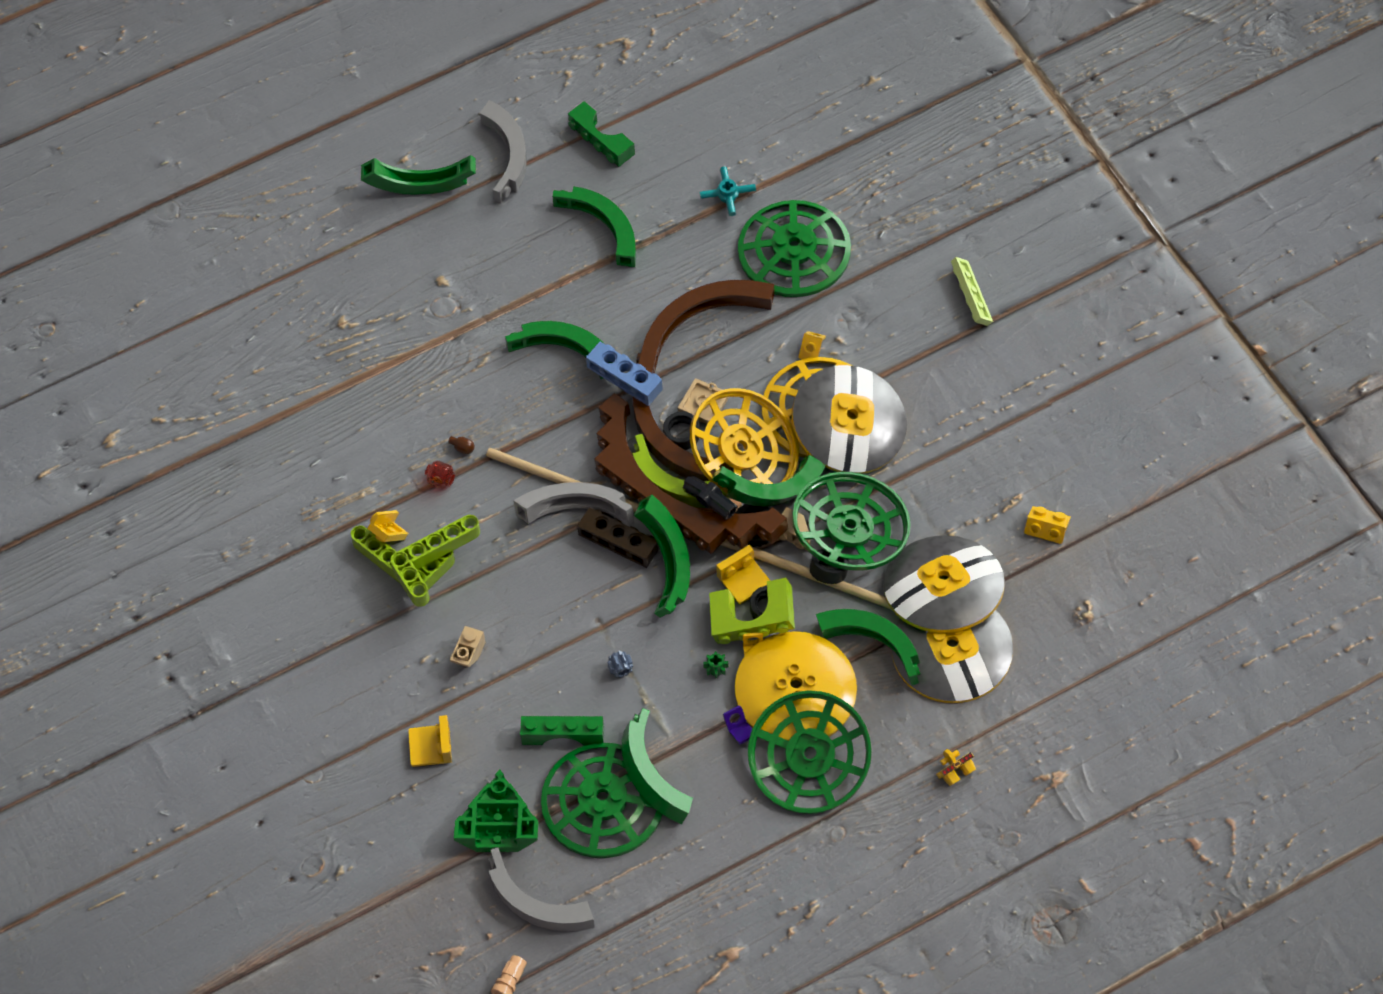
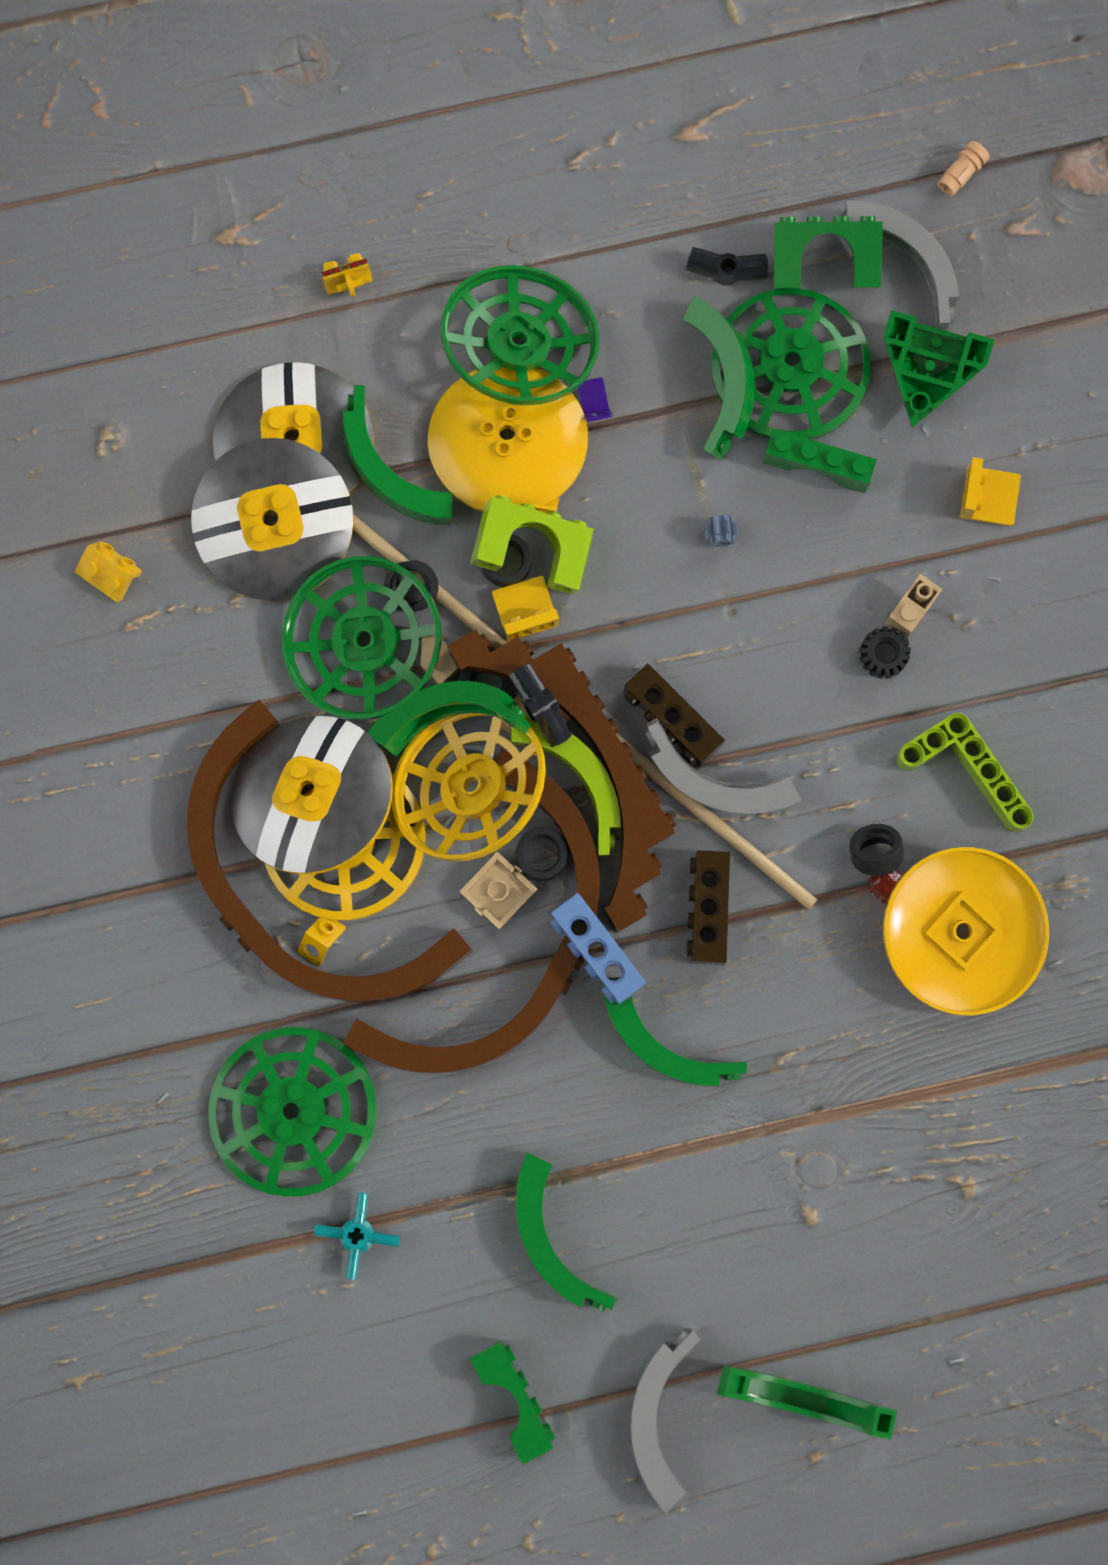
camera: 165 degrees left, 20 degrees up
yellow bracket [367,510,409,543] -> none
lime beam [391,515,480,607] -> none
reddish brown cylinder [448,436,475,454] -> none
green arch [634,494,690,618] -> none
green gear [703,651,729,678] -> none
yellowish green plate [951,257,993,326] -> none
none -> reddish brown arch [187,699,473,1003]
none -> black piece [686,247,768,286]
none -> dark brown brick [687,850,730,965]
none -> green arch [773,216,883,288]
none -> black tyre [849,824,904,876]
none -> black tyre [859,626,911,679]
none -> yellow dish [883,847,1049,1015]

